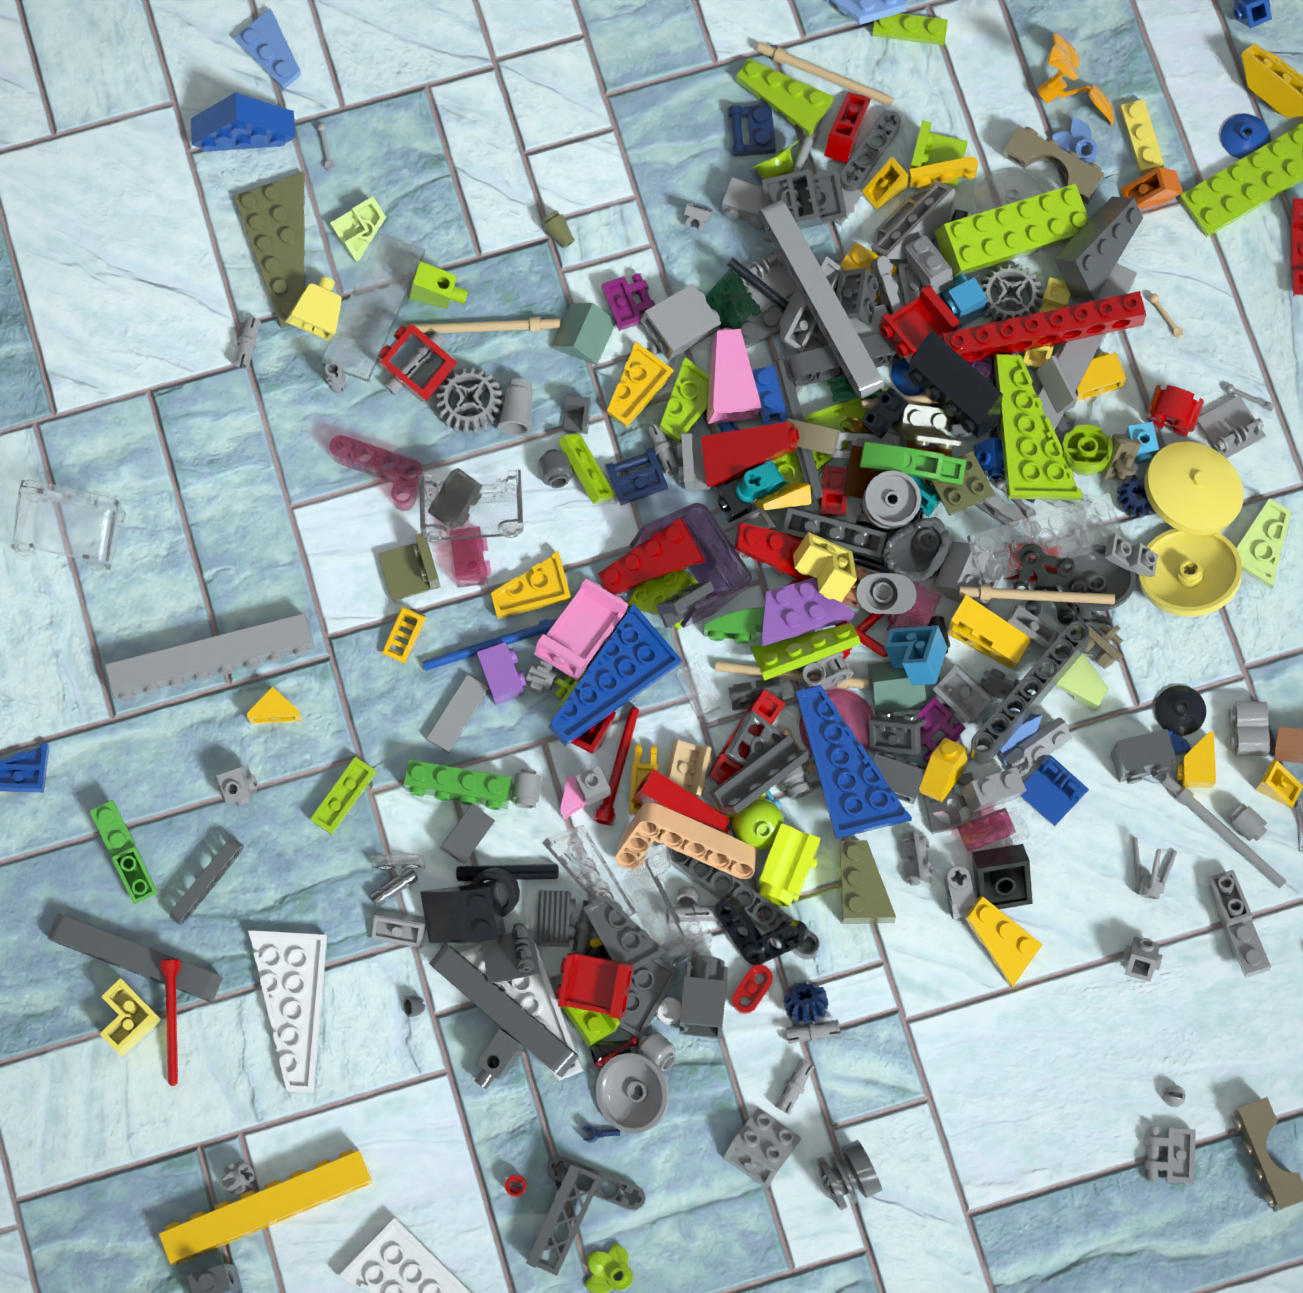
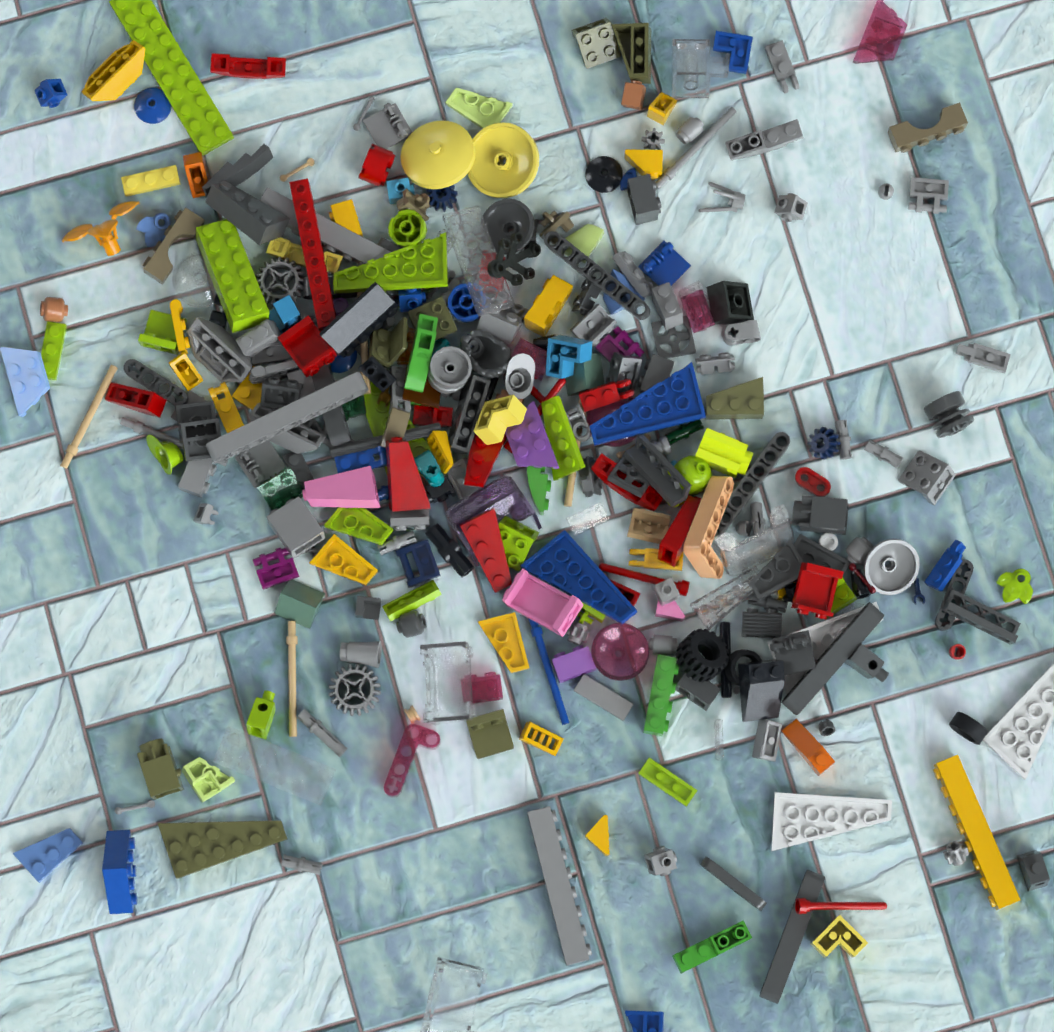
camera: 90 degrees left, 5 degrees up
light yellow torso [285,277,342,341] -> none
light grey pin [325,361,346,394] -> none
dark grey axle [370,868,418,907] -> none
red window [376,323,458,402] -> none
clear smoke brick [428,468,482,529] -> none
olive cone [541,210,575,249] -> none
dark grey bracket [656,581,714,628] -> none
black beam [715,895,809,965] -> none
black bar [727,257,789,311] -> none
dark blue plate [728,105,776,156] -> none
lime wing [736,58,834,137] -> none
yellow slope [919,738,968,802] -> none
tan bar [959,585,1115,604] -> none
yellow wing [964,897,1043,987] -> none
light grey slope [1007,604,1059,650] -> none
light grey slope [1037,355,1078,414] -> none
light grey slope [1105,533,1158,577] -> none
light grey brick [1229,702,1270,756] -> none
none -> nougat head [40,297,68,322]
none -> olive piece [137,738,184,800]
none -> dark grey slope [202,144,273,197]
none -> yellow plate [208,382,244,433]
none -> tan bush [404,705,421,725]
none -> black piece [425,523,474,578]
none -> blue cylinder [448,283,486,322]
none -> red hinge [579,379,635,412]
none -> clear pink dish [591,623,649,681]
none -> light grey gear [641,128,665,150]
none -> dark green pin [665,420,704,446]
none -> black tyre [675,629,729,682]
none -> orange slope [781,719,835,776]
none -> blue hinge [924,540,966,592]
none -> black tyre [949,712,988,745]
none -> light grey hinge [955,343,1011,373]

